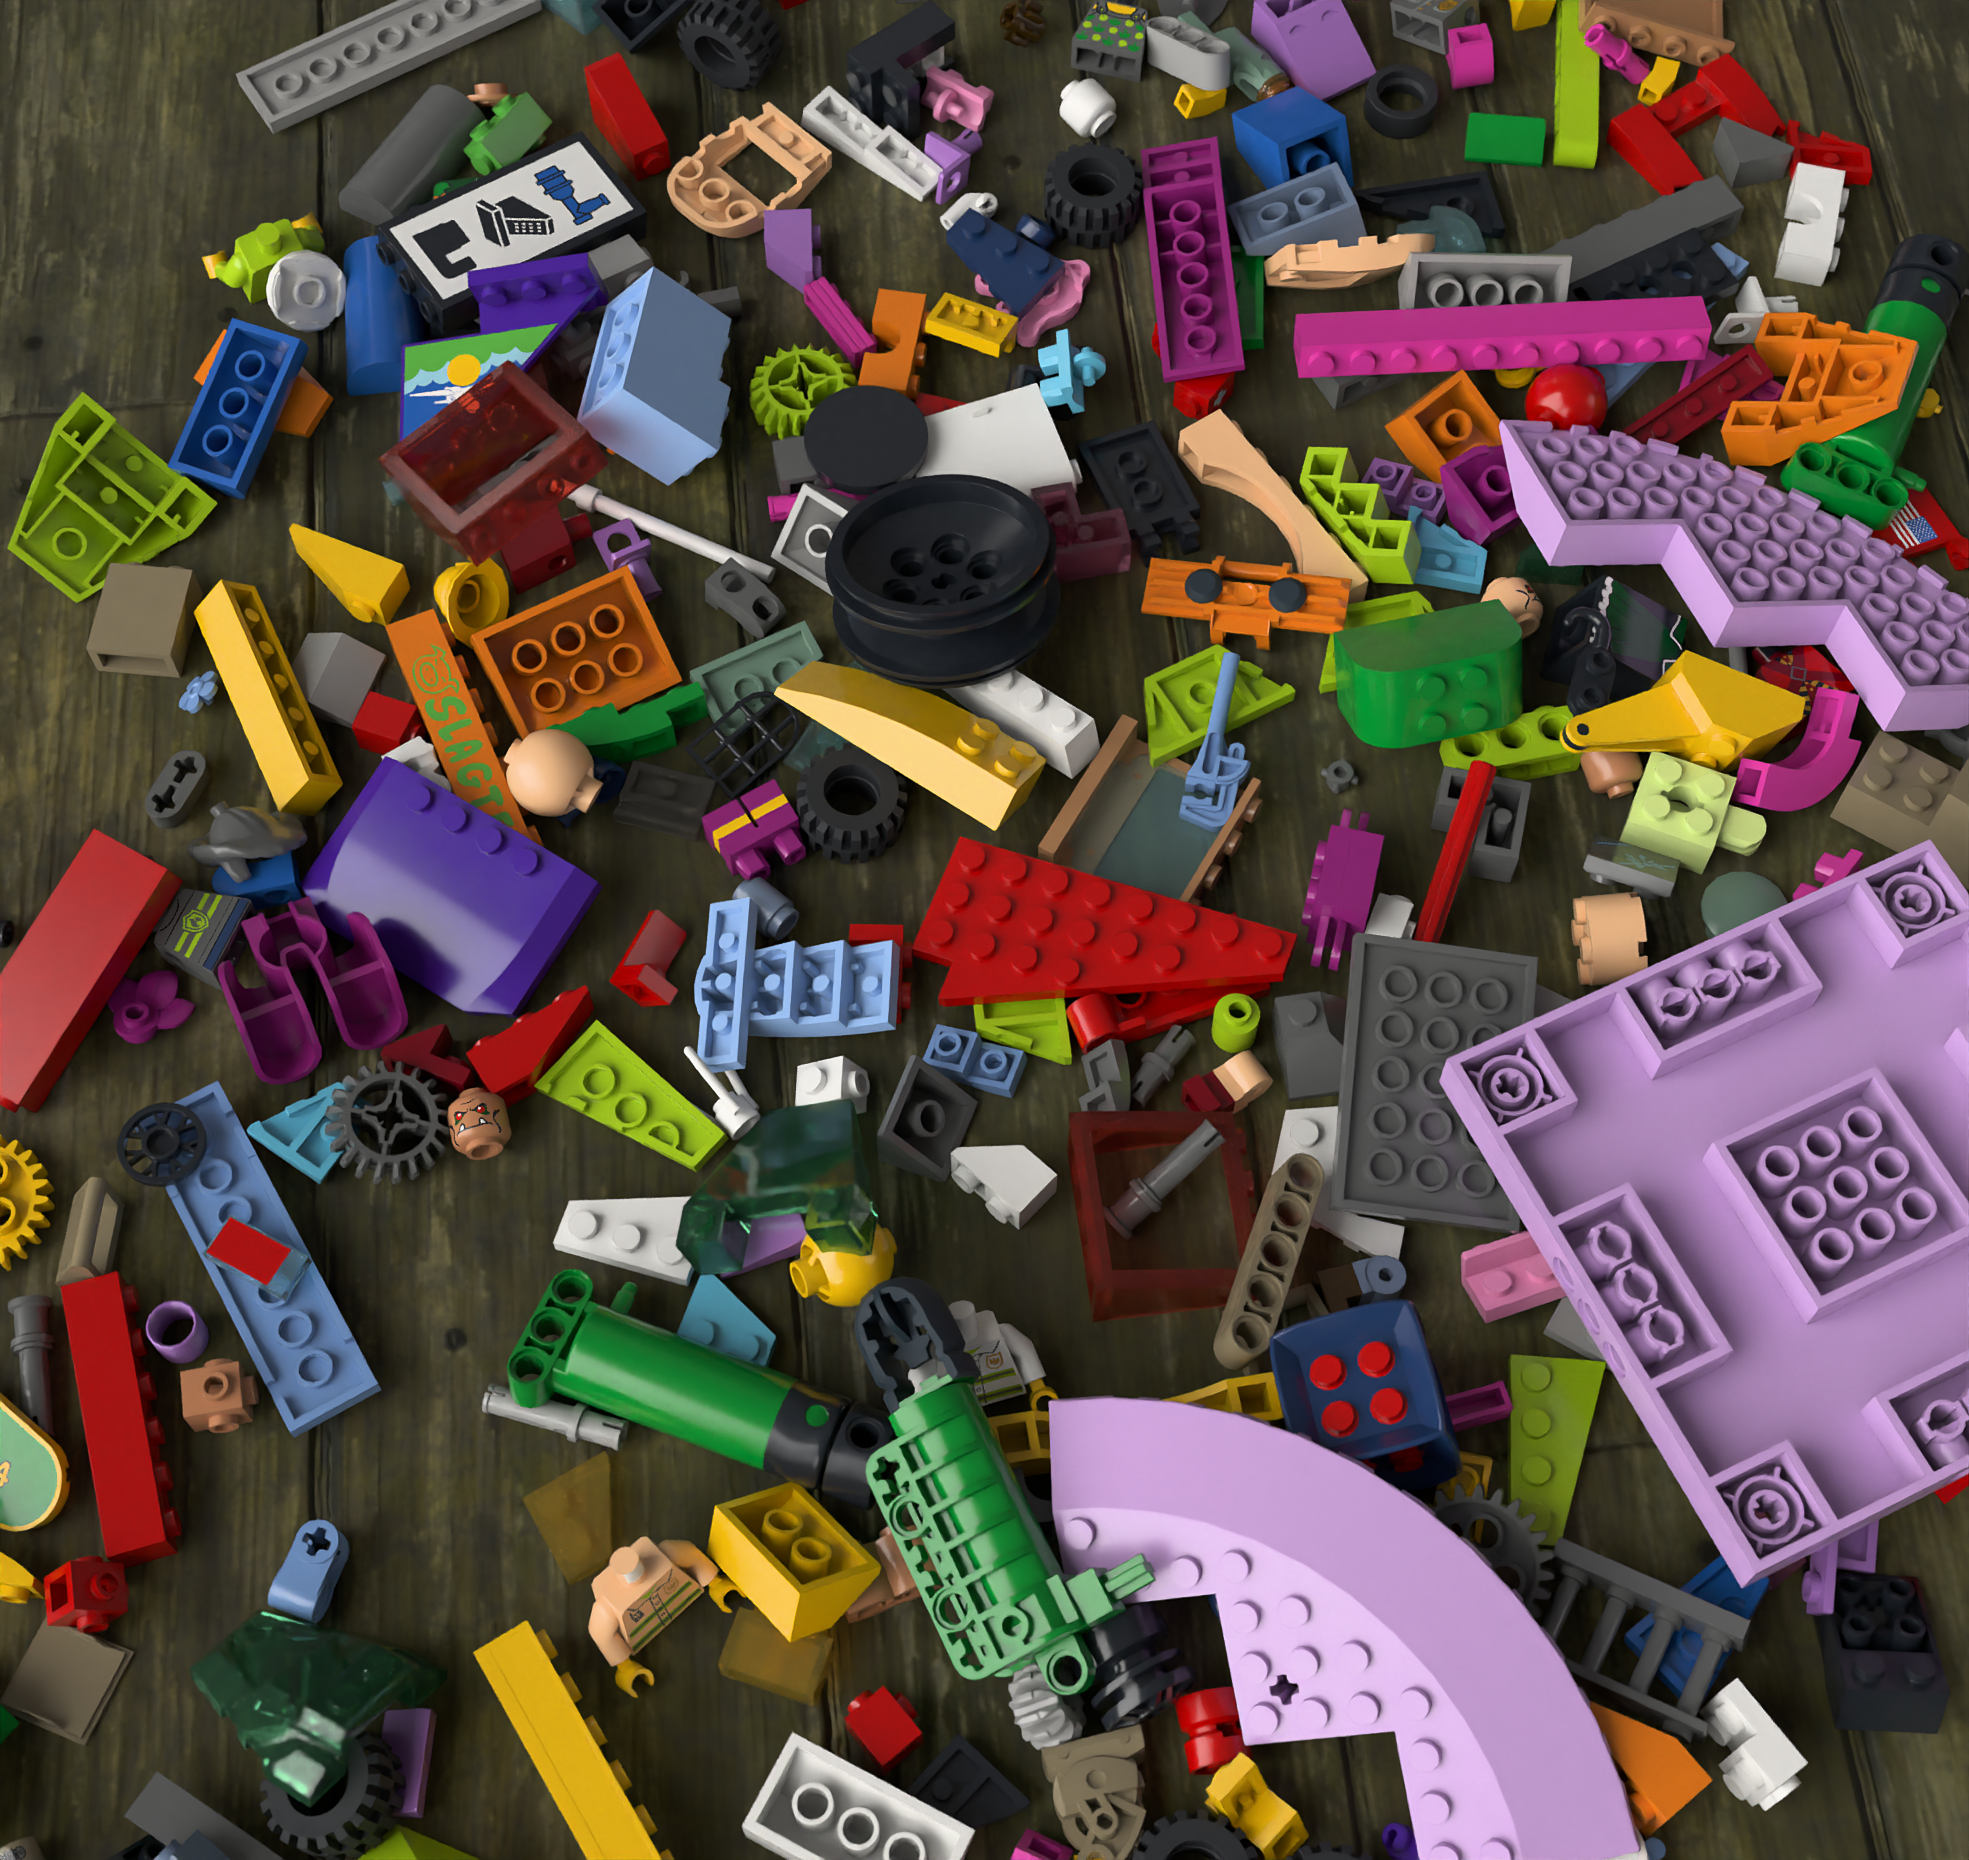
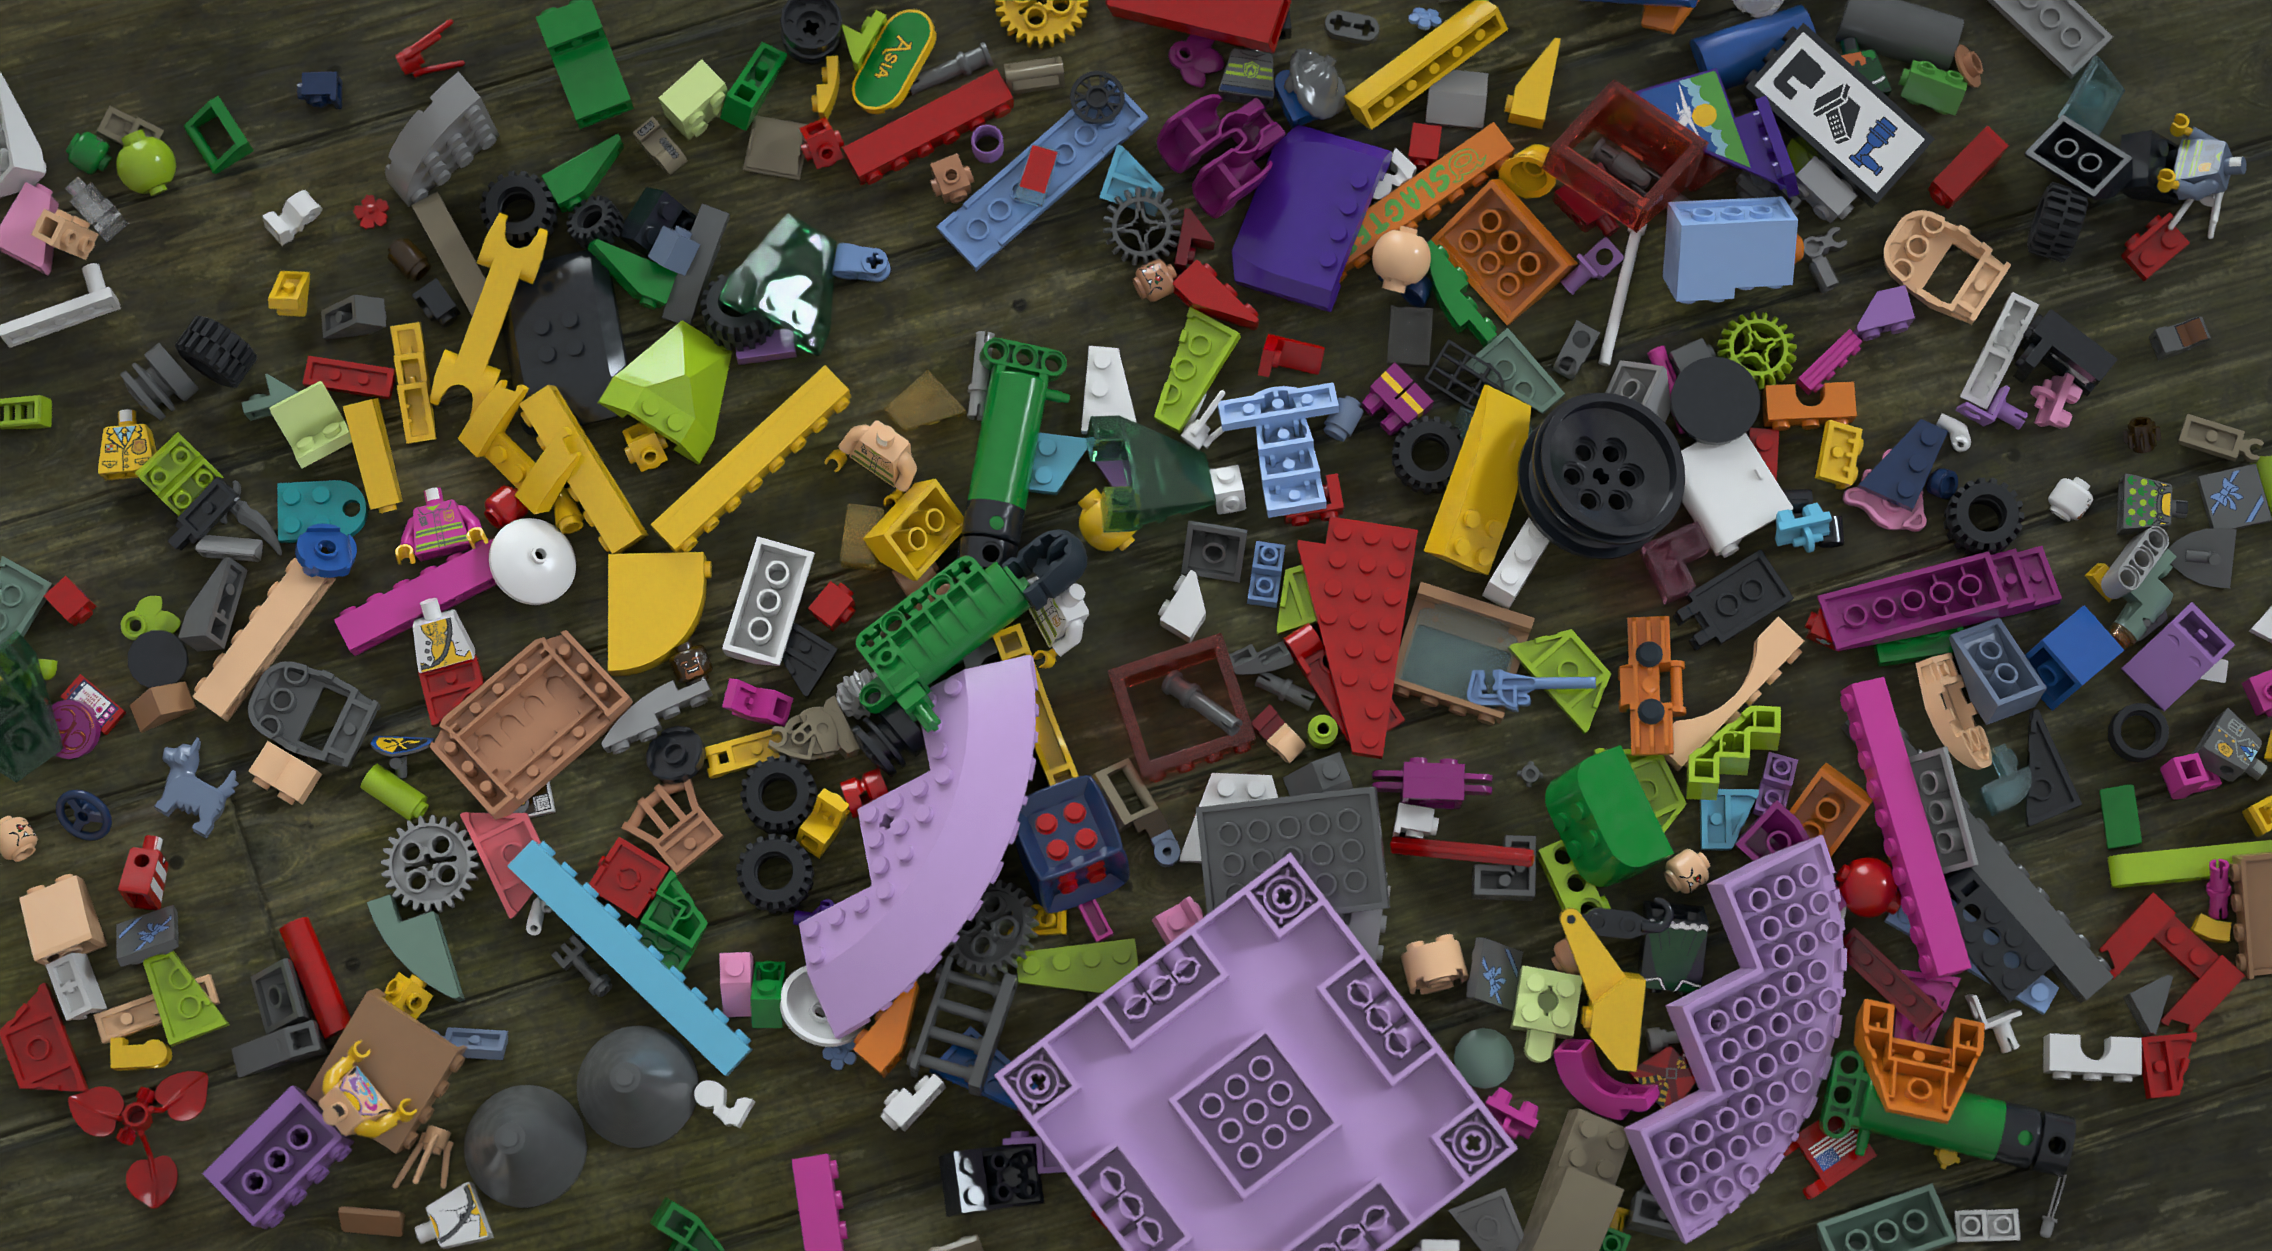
camera: 80 degrees right, 15 degrees up
dark tan beam [1213,1153,1324,1370] -> none

